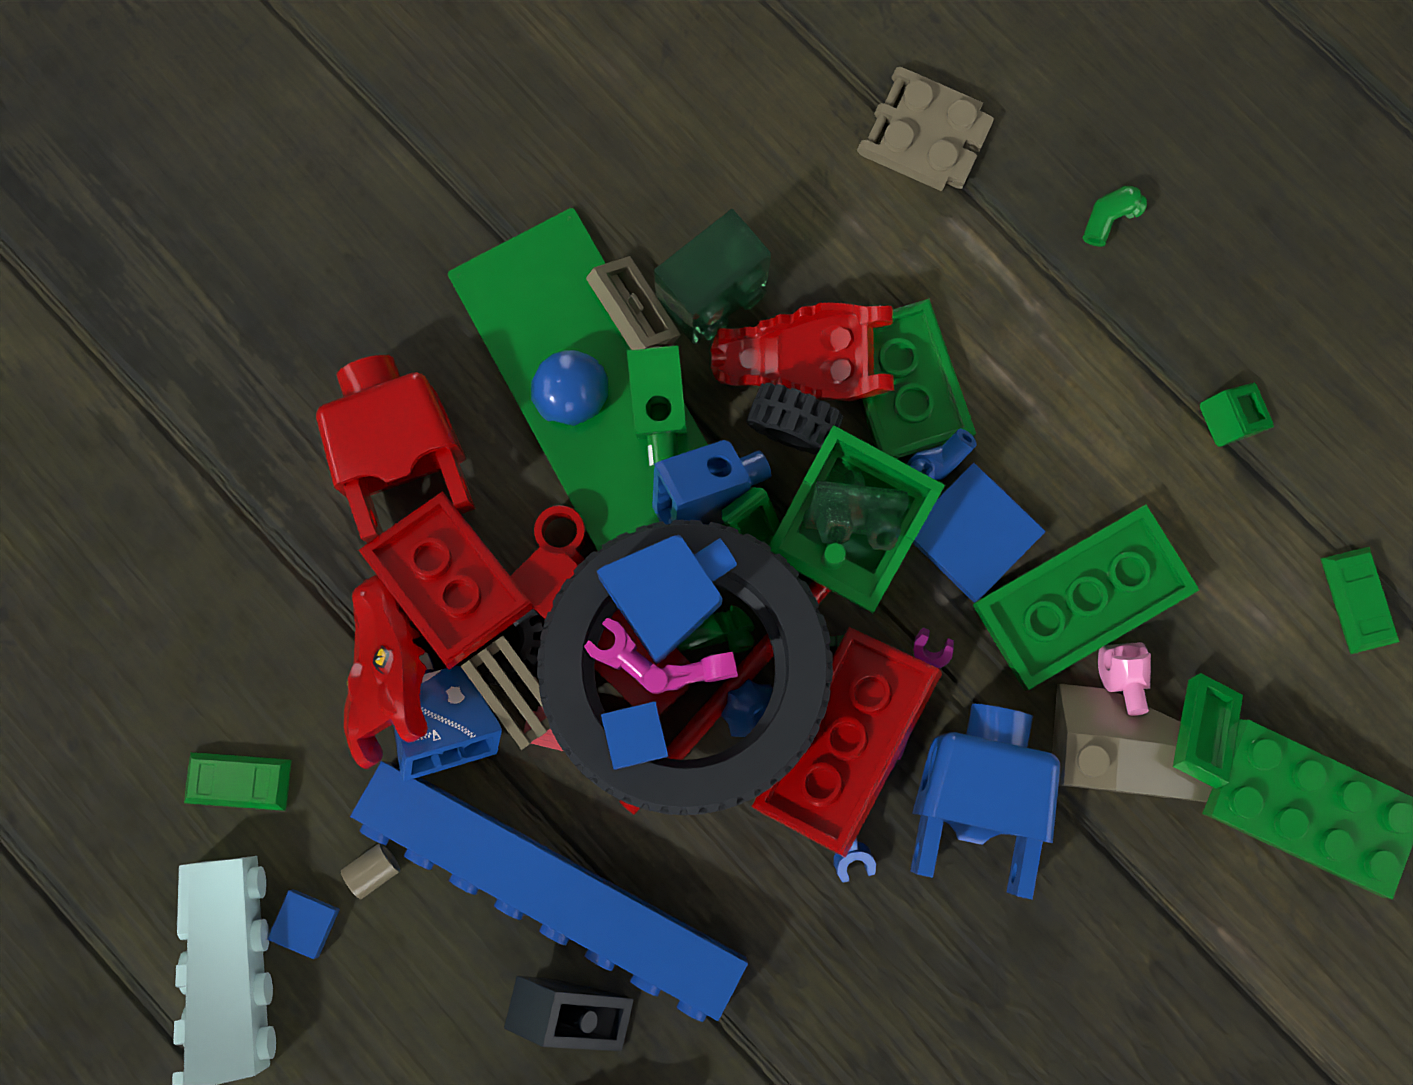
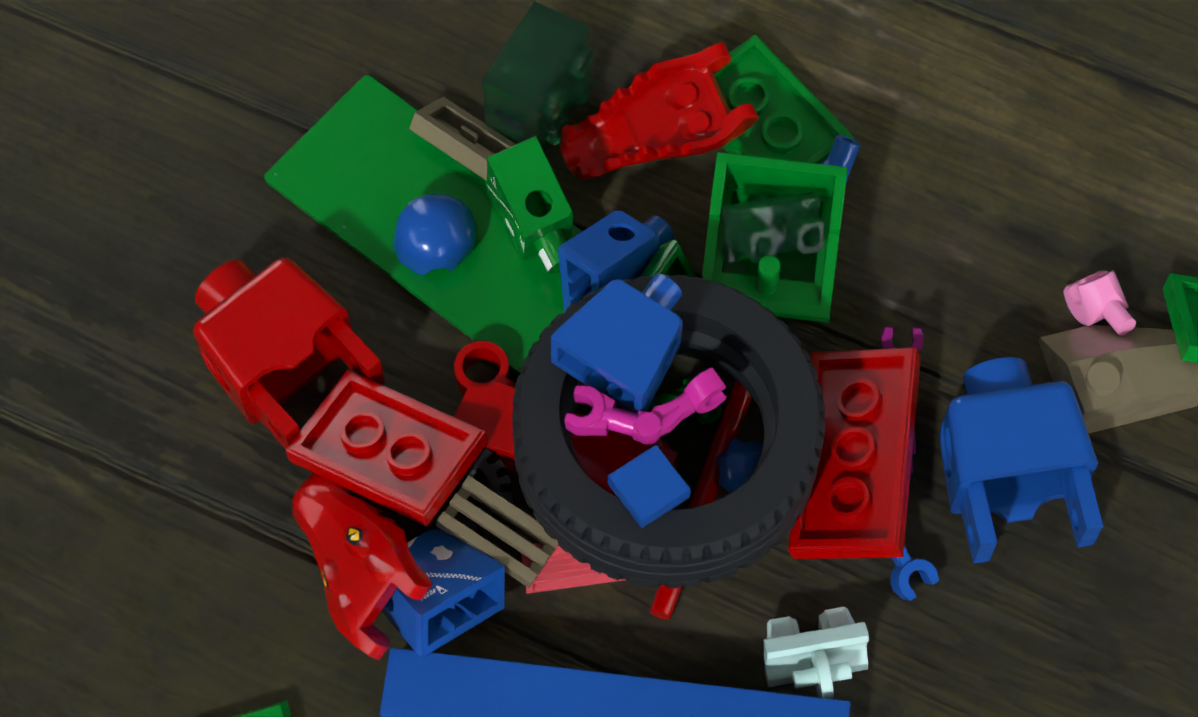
camera: 20 degrees left, 15 degrees down
black tyre [746,383,843,455] -> none
blue tile [913,463,1046,603] -> none
green plate [972,504,1200,691] -> none
green slope [1200,382,1274,447] -> none
none -> light aqua hips [764,607,869,699]

